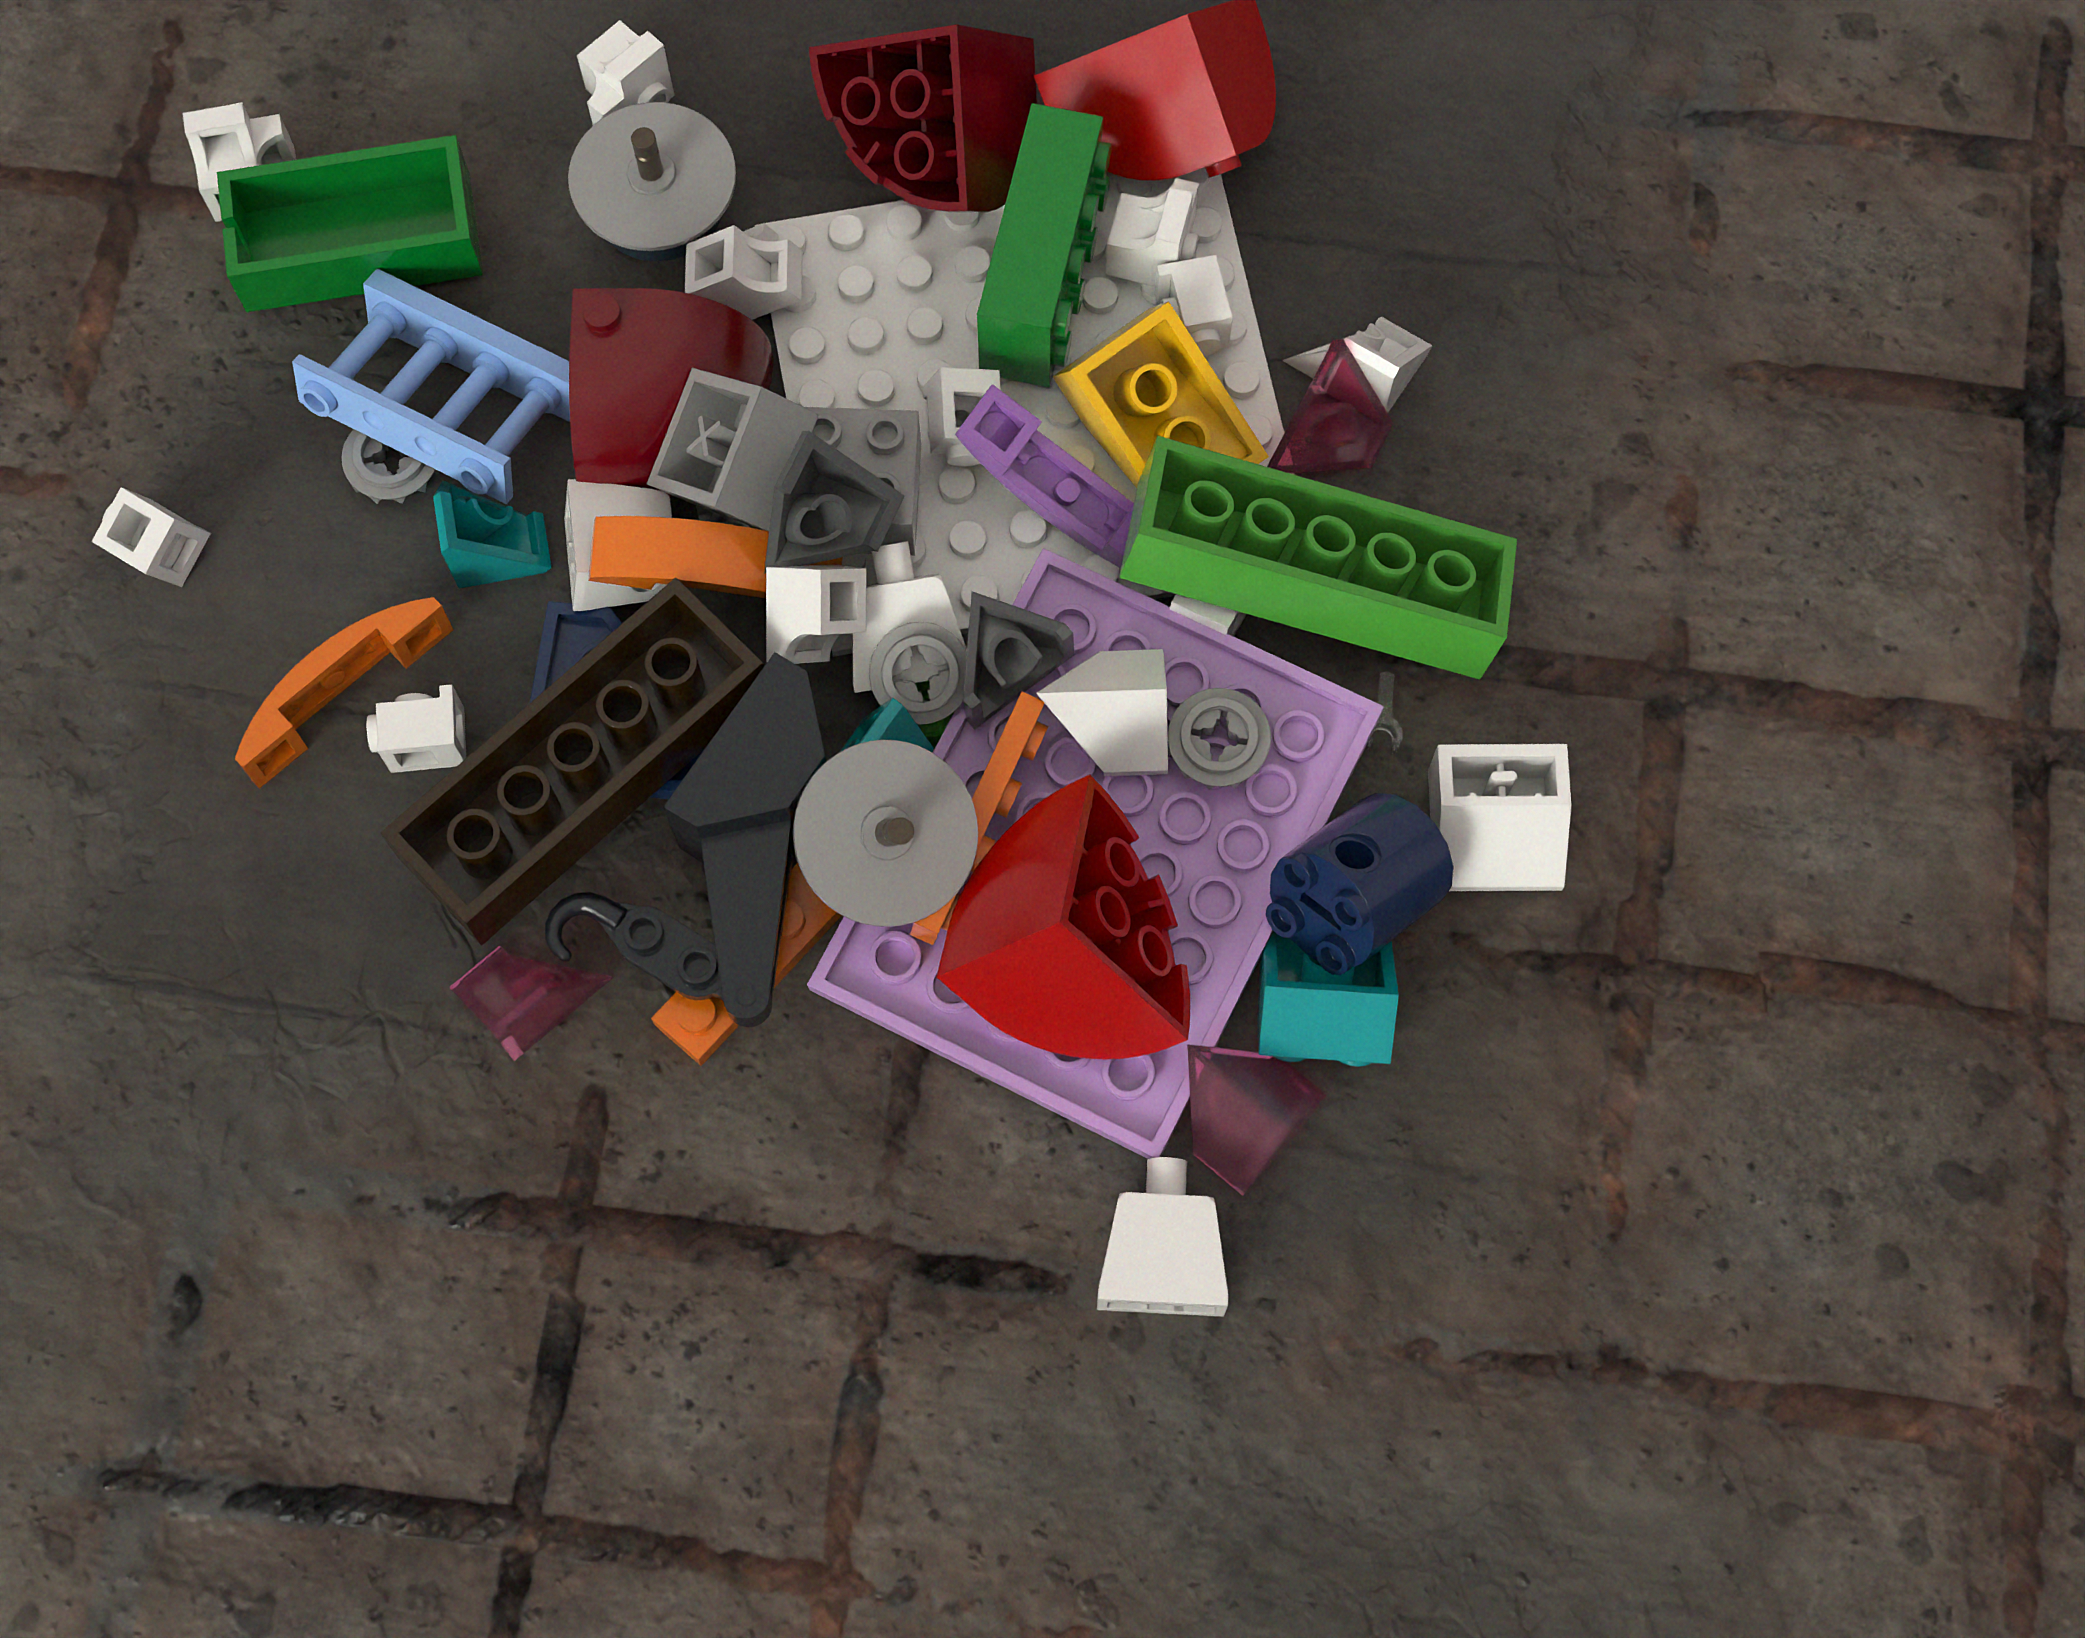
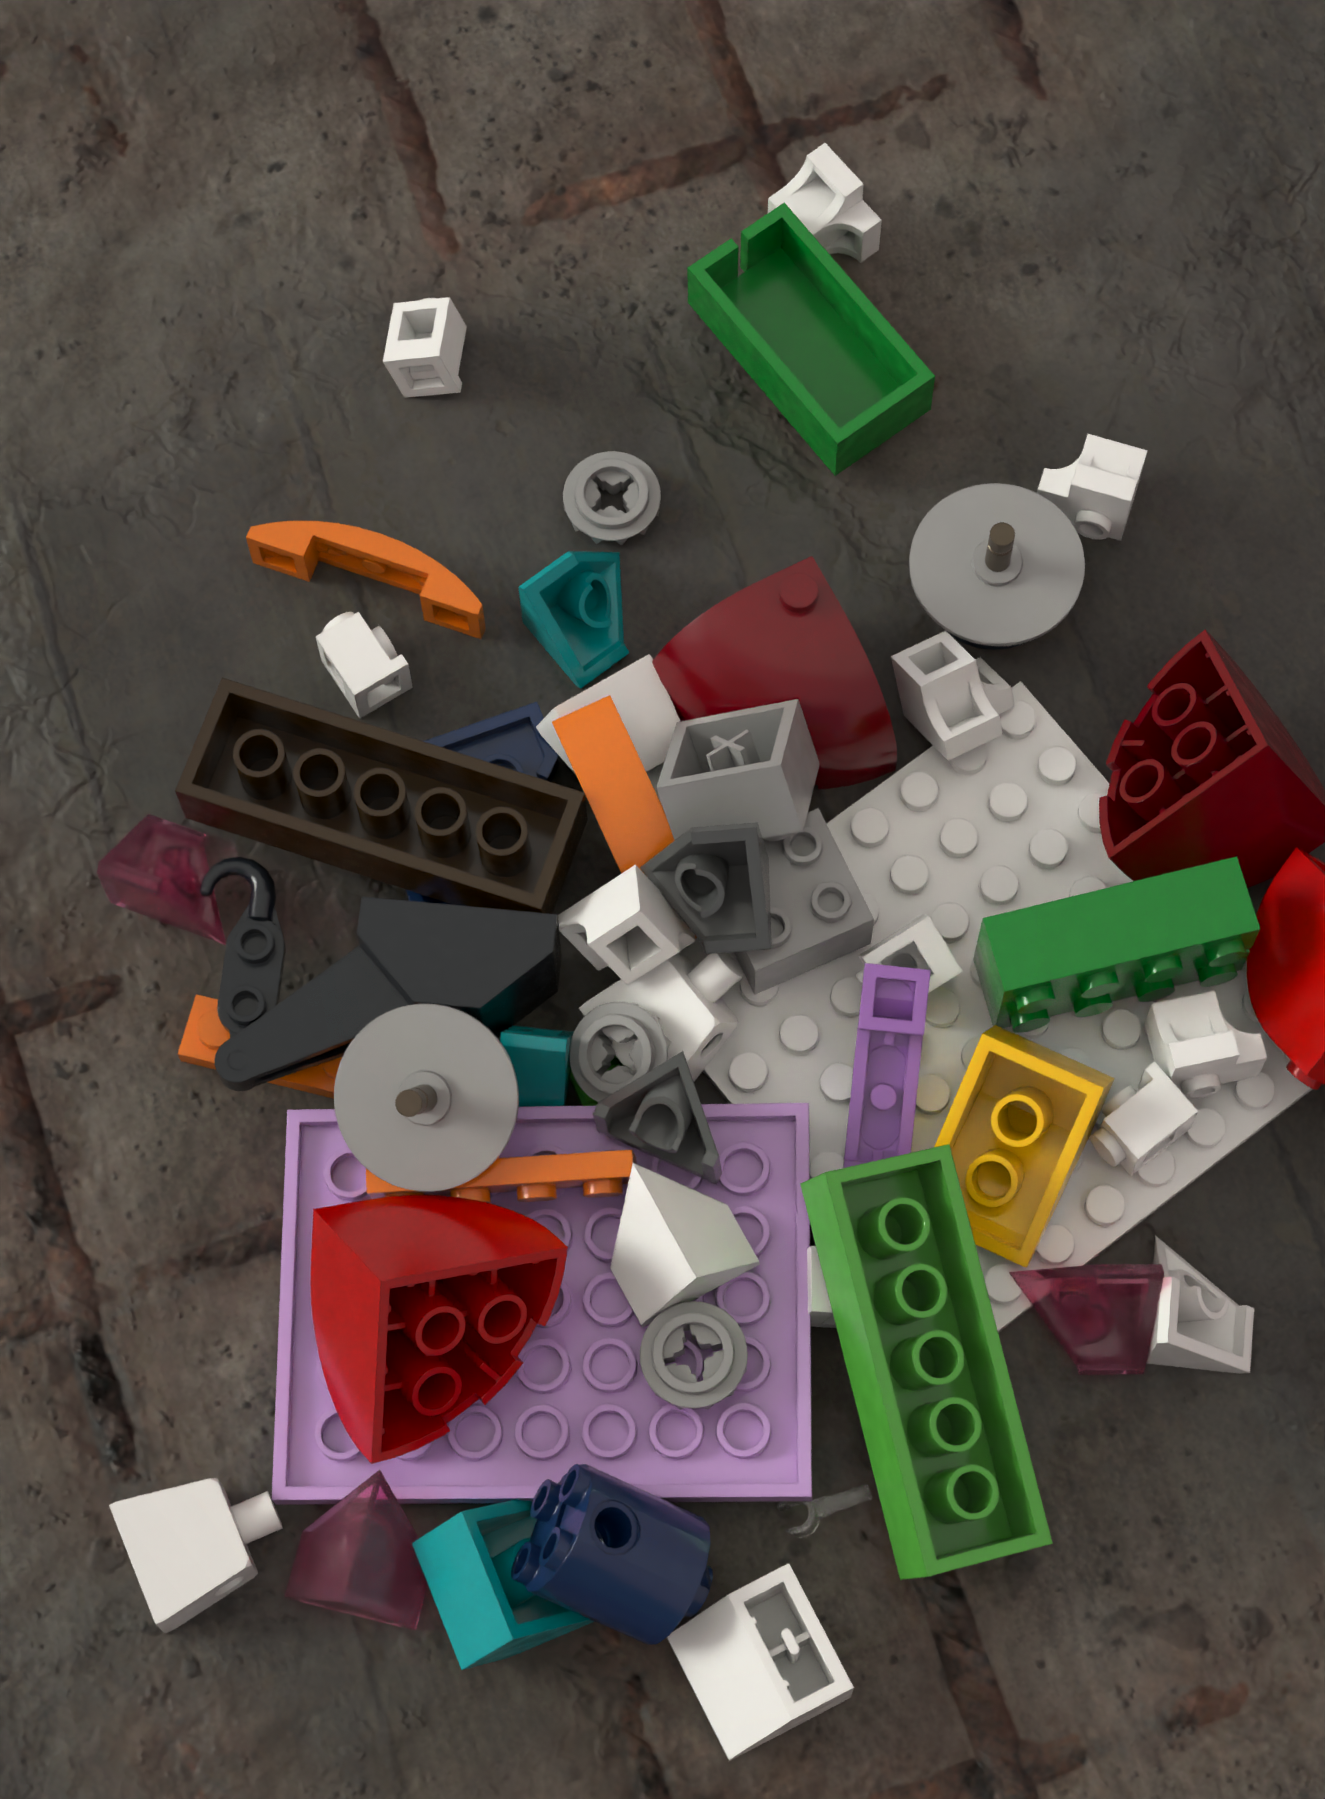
camera: 65 degrees right, 0 degrees up
light blue fence [292,268,570,505] -> none

